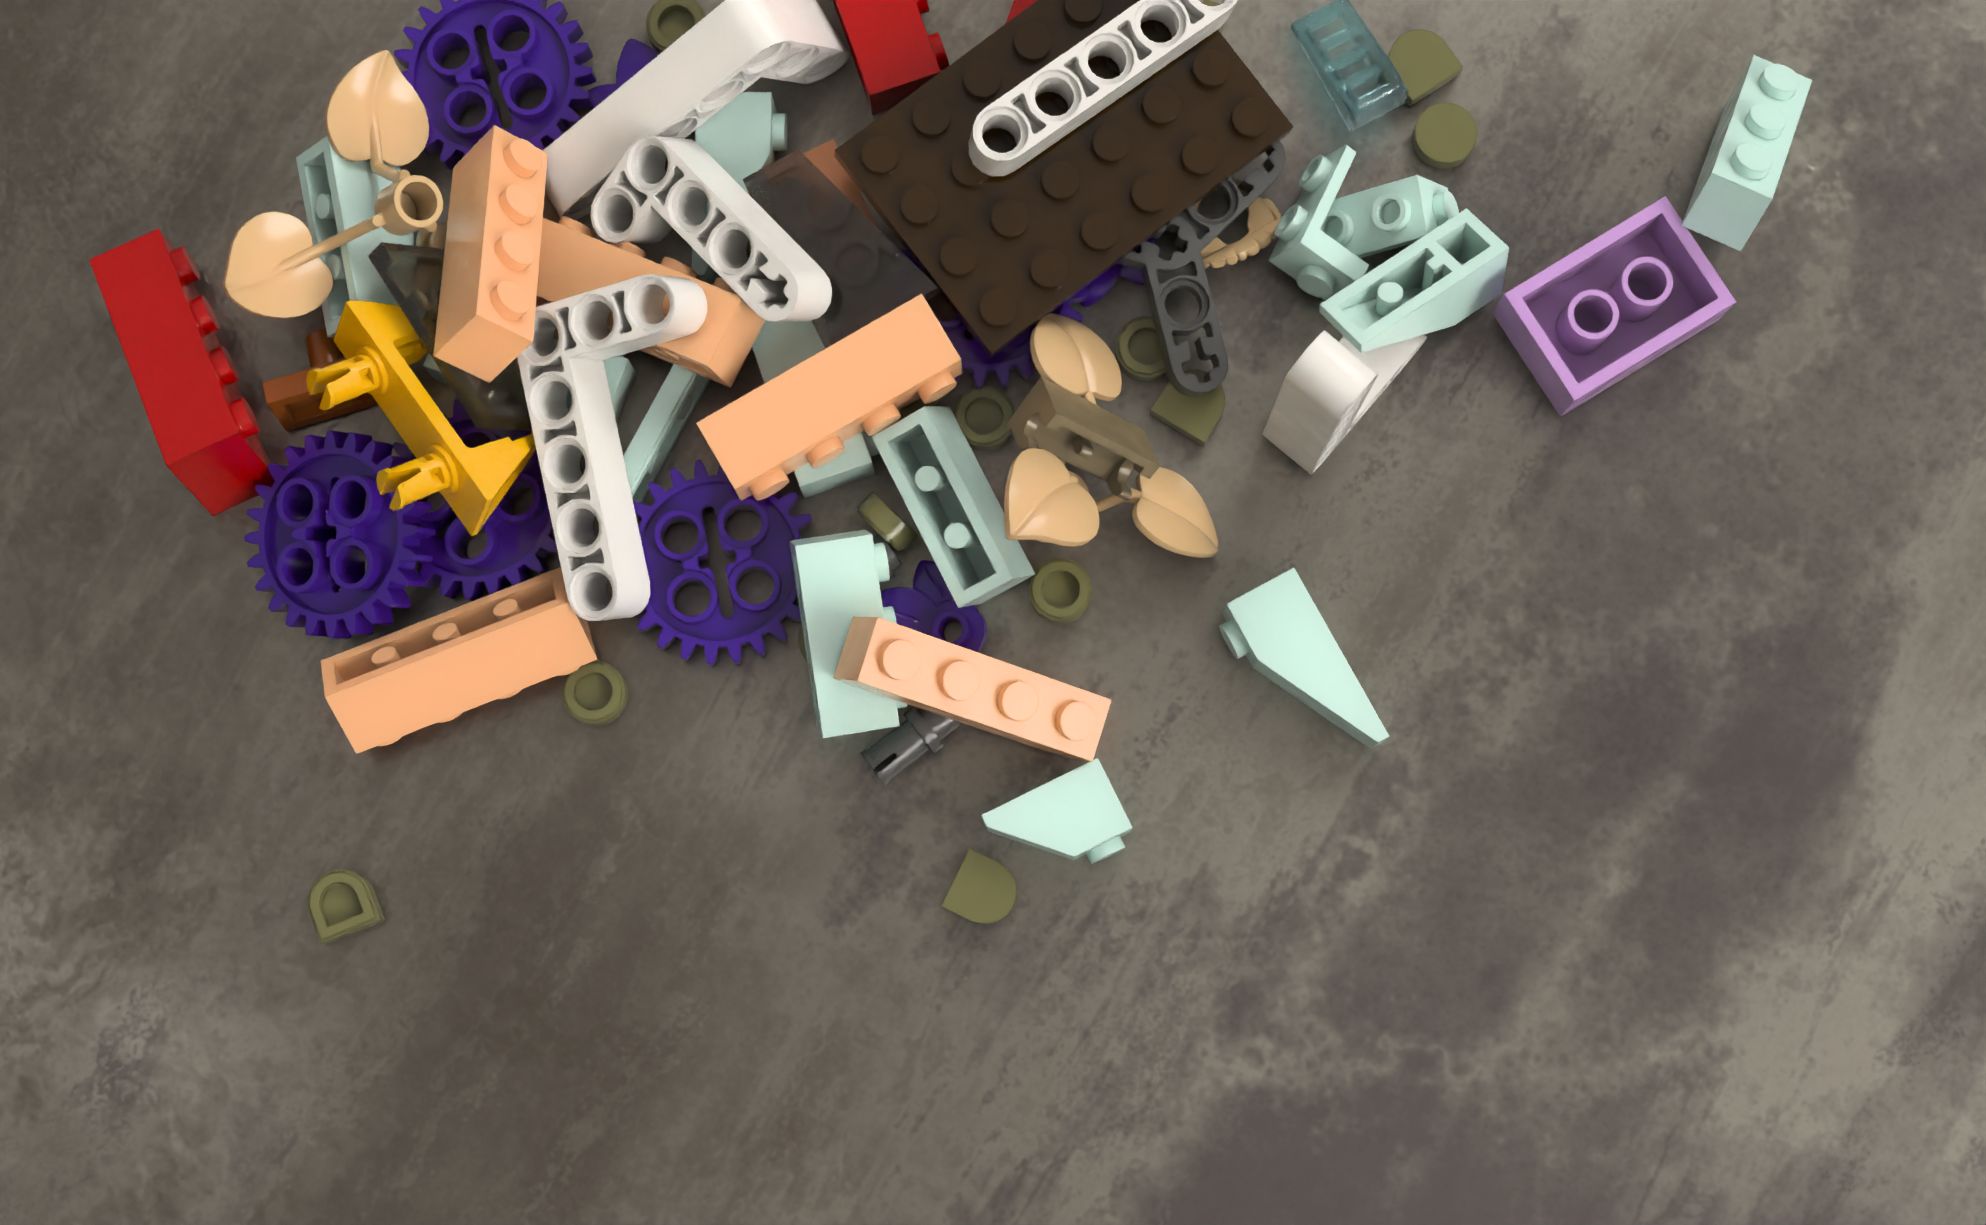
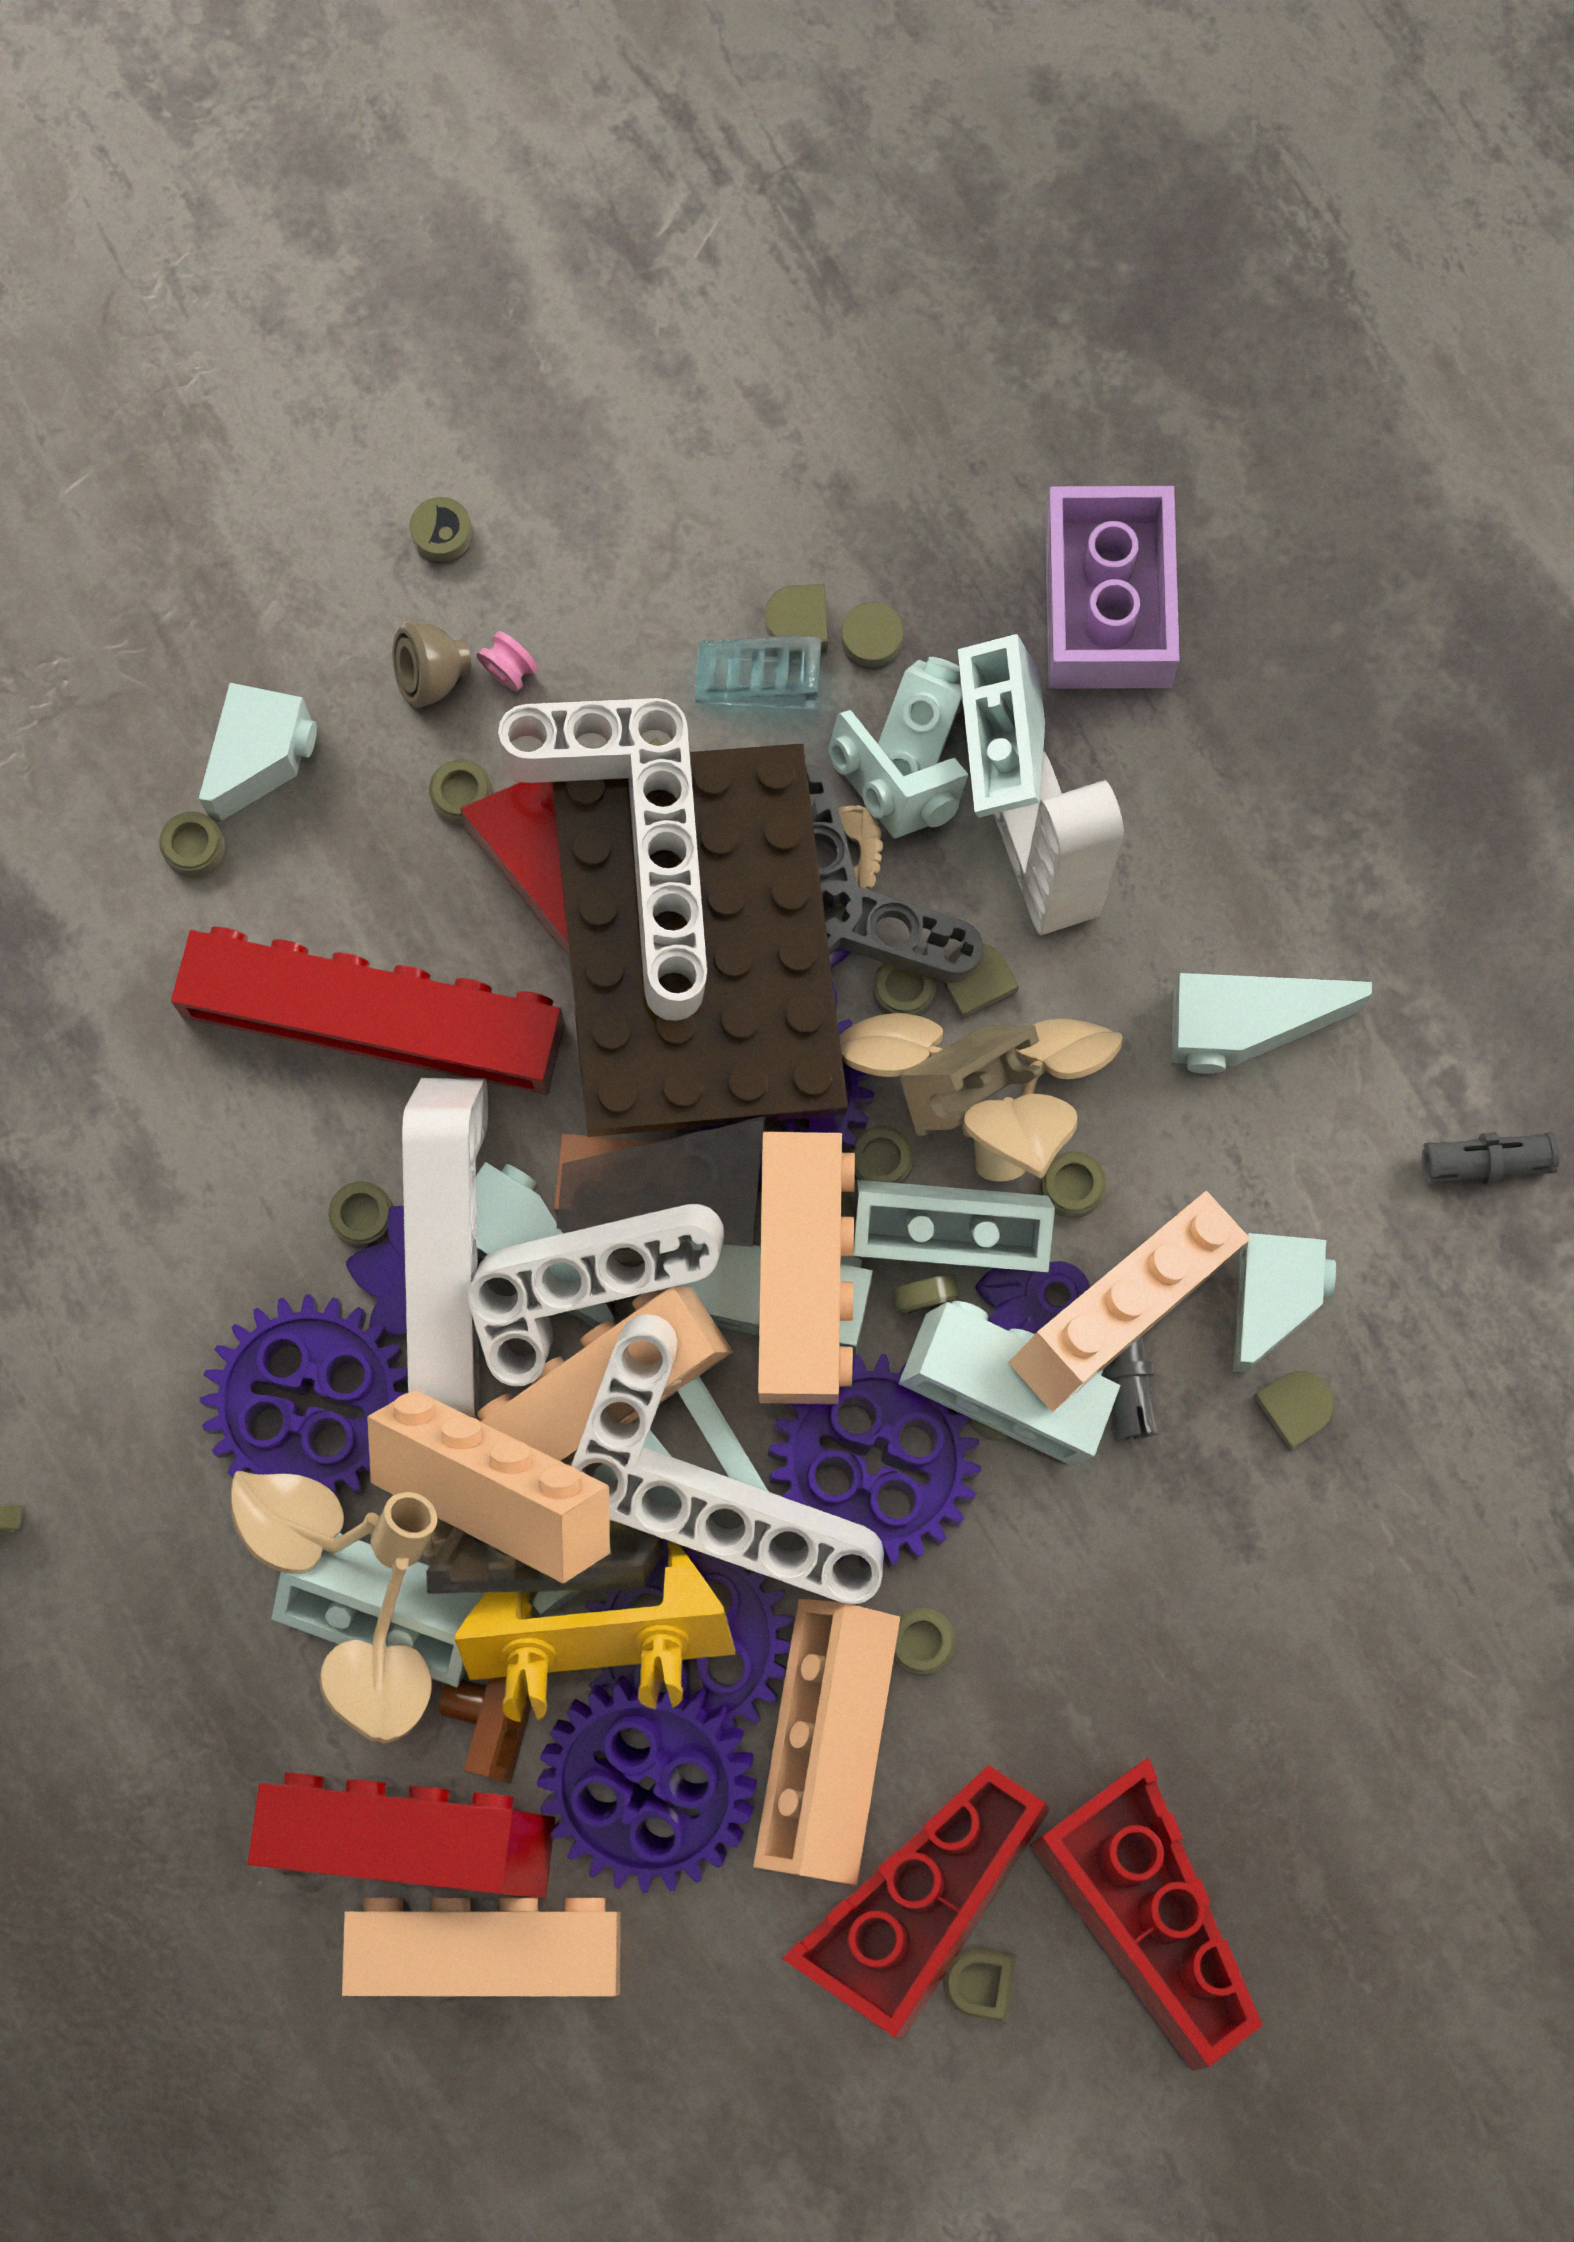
camera: 60 degrees left, 5 degrees down
light aqua brick [1681,55,1812,251] -> none
none -> light nougat brick [342,1898,621,1996]
none -> red wedge [781,1765,1050,2040]
none -> red wedge [1029,1757,1263,2071]
none -> dark grey pin [1422,1132,1559,1184]

